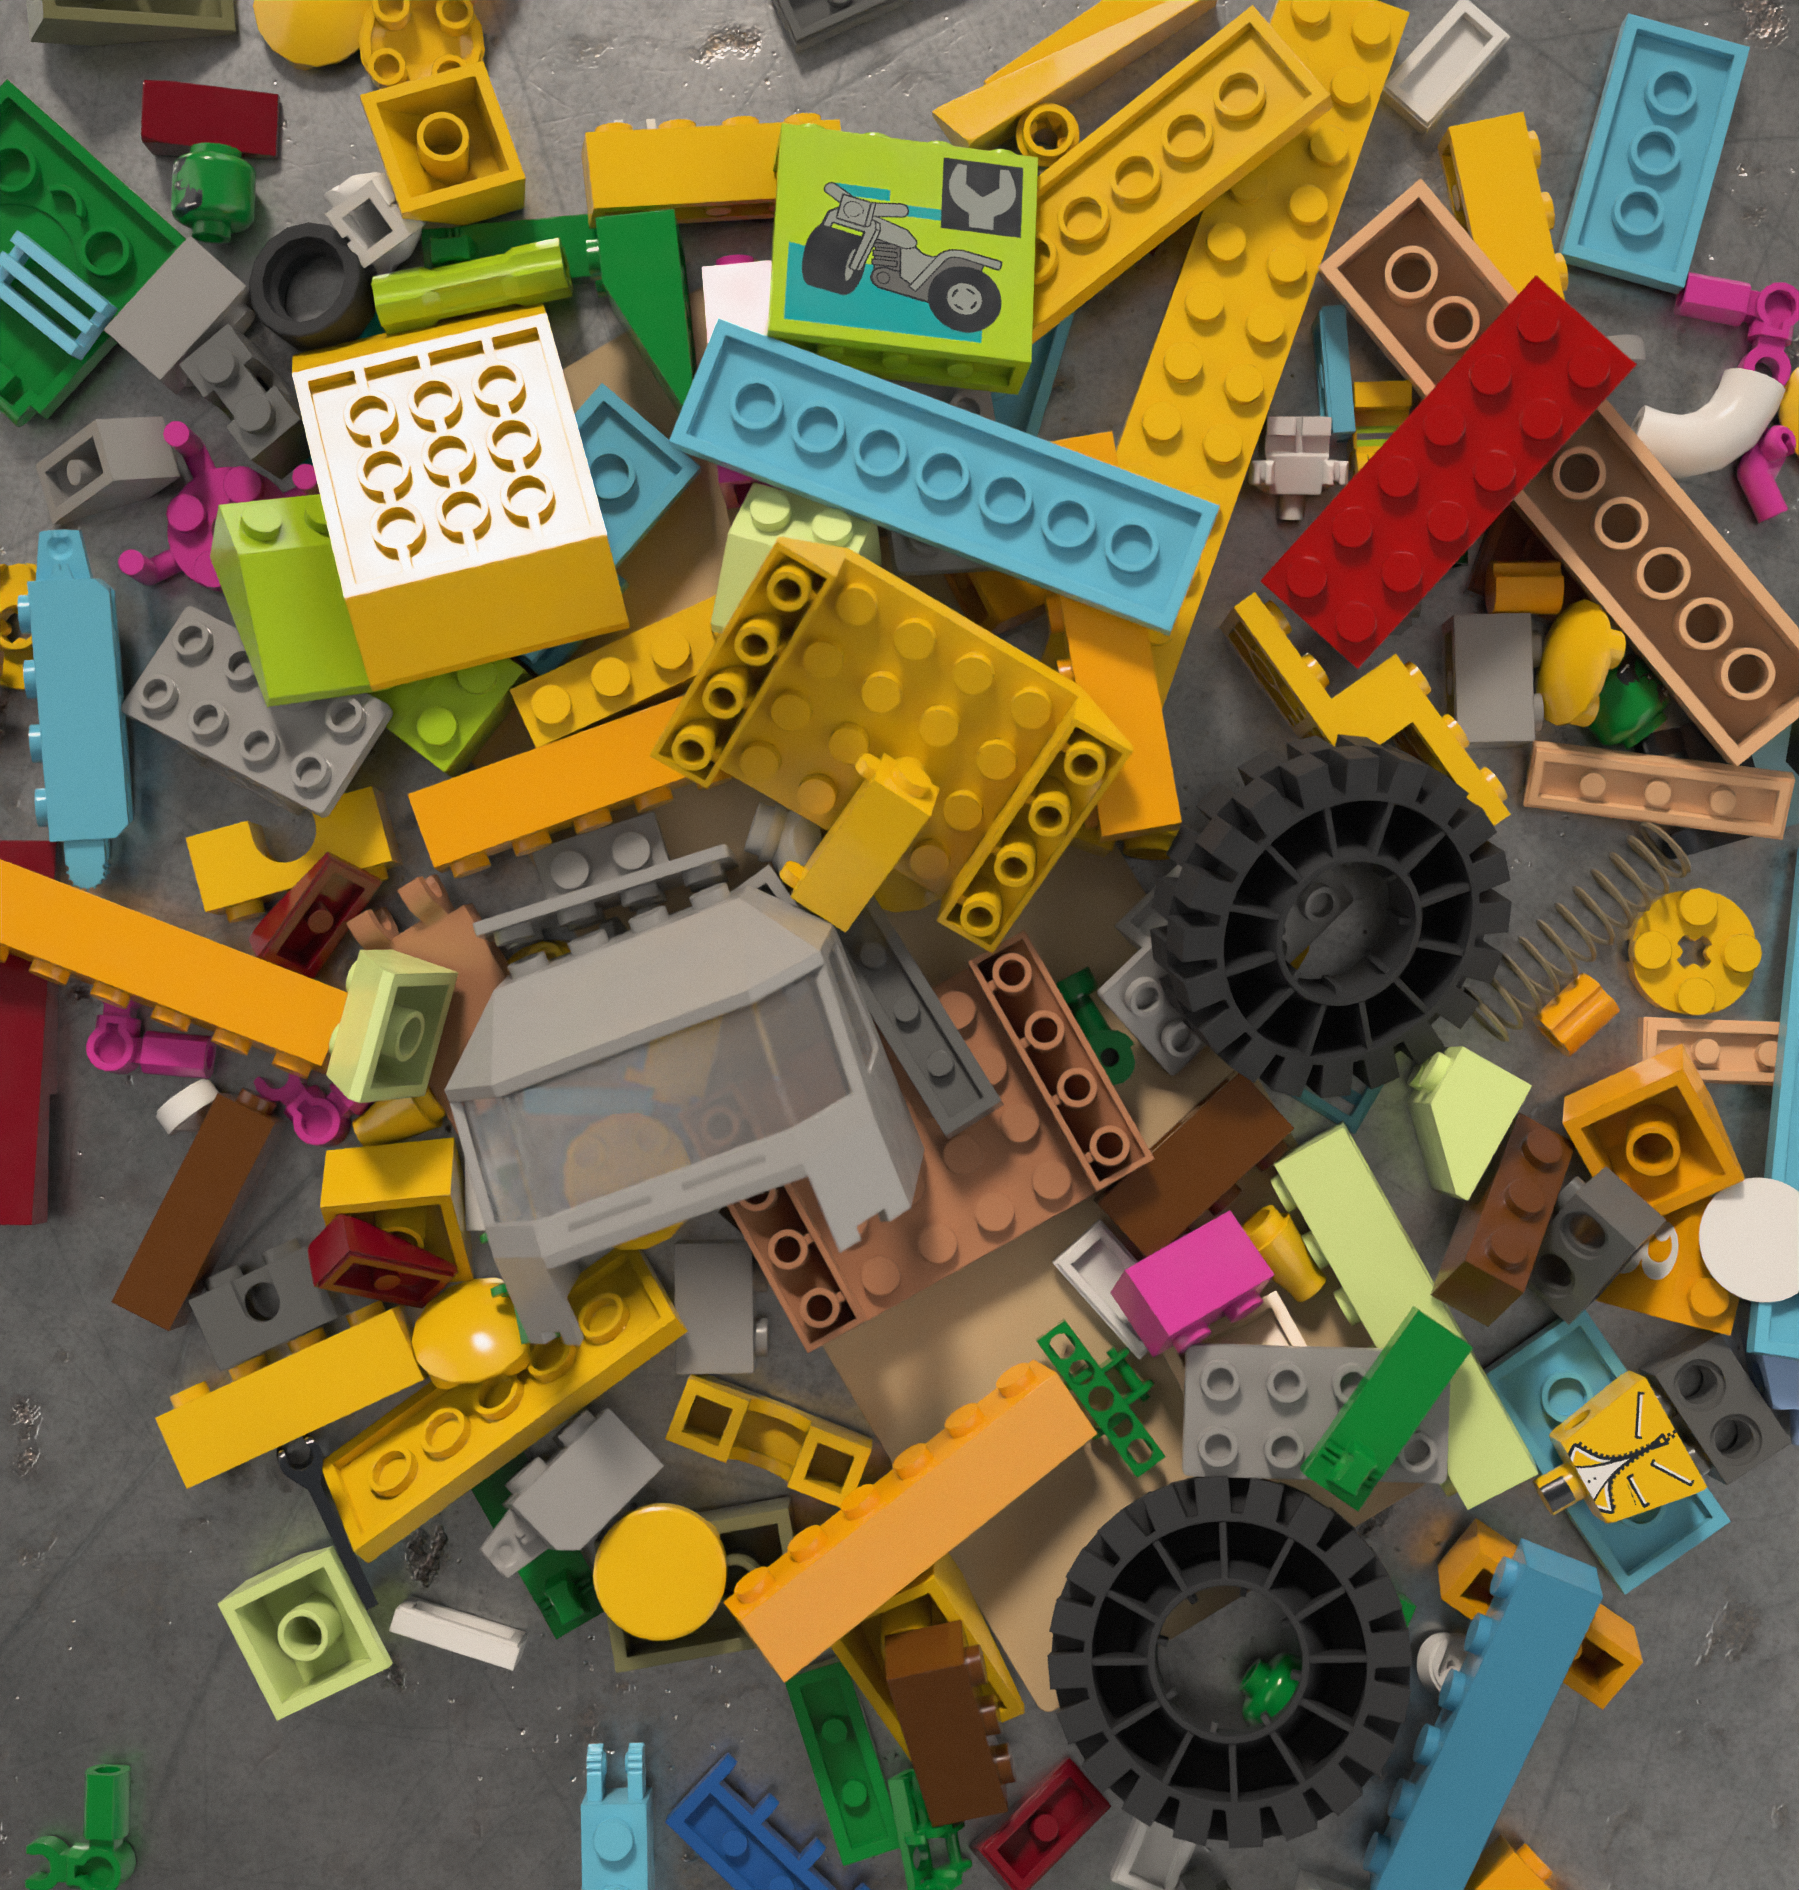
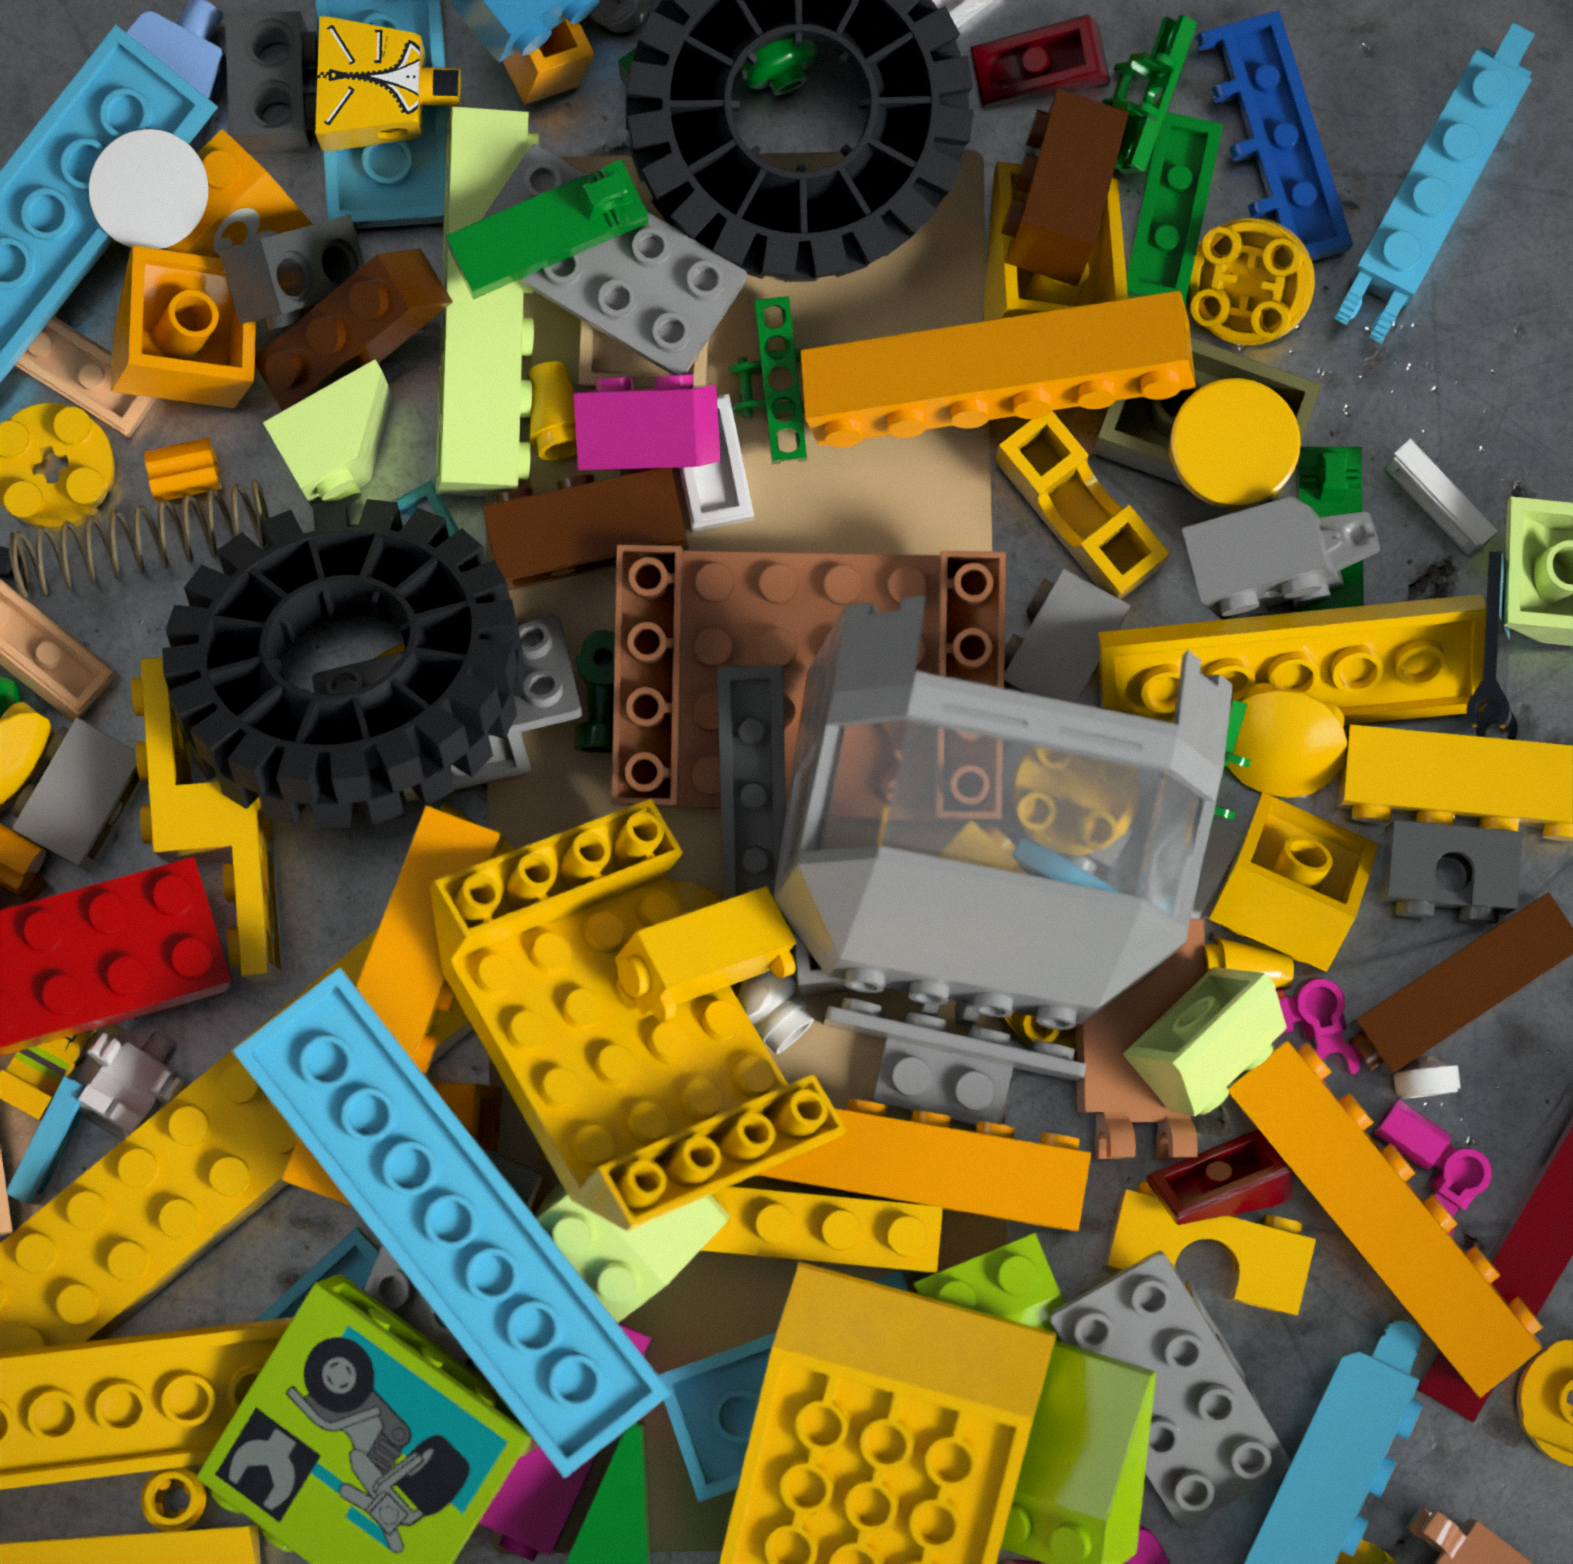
camera: 150 degrees left, 5 degrees down
dark red slope [308,1214,458,1309] -> none
none -> yellow tile [1188,218,1315,345]

